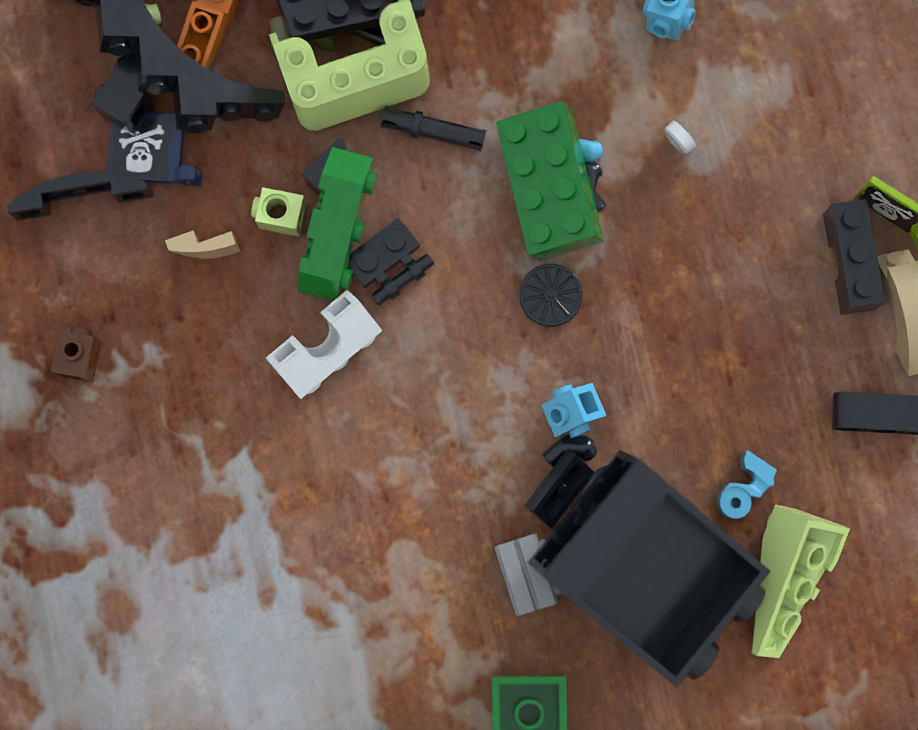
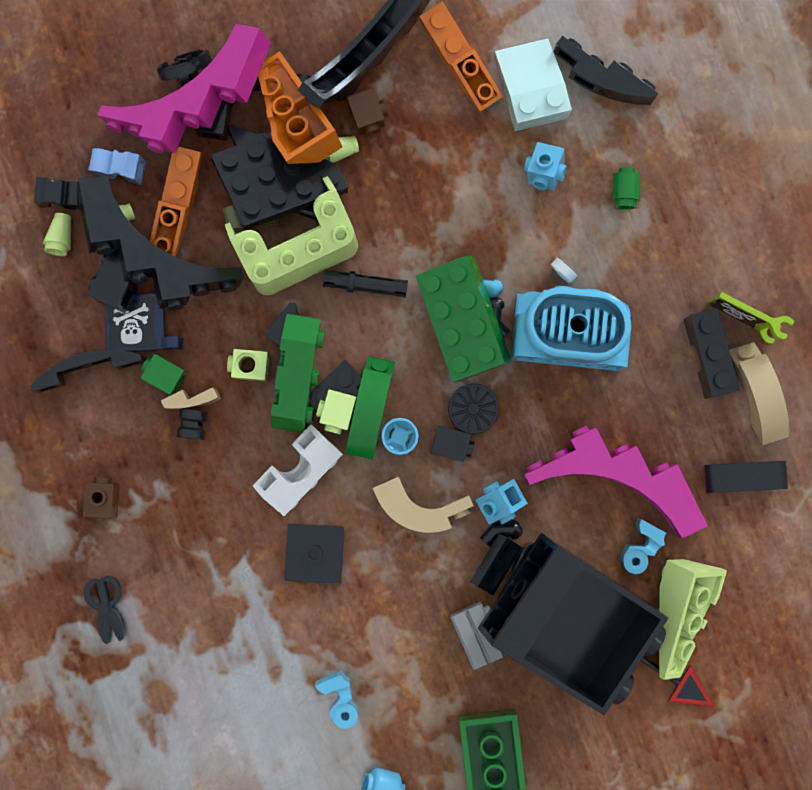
camera: 10 degrees left, 5 degrees up
none -> yellowish green cone [43,213,72,256]
none -> black piece [84,575,124,644]
none -> green brick [141,354,188,395]
none -> black wheel [176,409,208,440]
none -> black plate [285,524,345,584]
none -> medium azure leg [315,670,358,729]
none -> yellowish green brick [316,390,357,435]
none -> green arch [346,356,395,460]
none -> tan arch [373,477,474,533]
none -> medium azure wheel [381,418,419,455]
none -> black brick [431,426,475,462]
none -> medium azure brick [510,286,631,371]
none -> dark pink arch [523,425,708,538]
none -> green brick [612,167,641,210]
none -> piece [641,656,715,707]

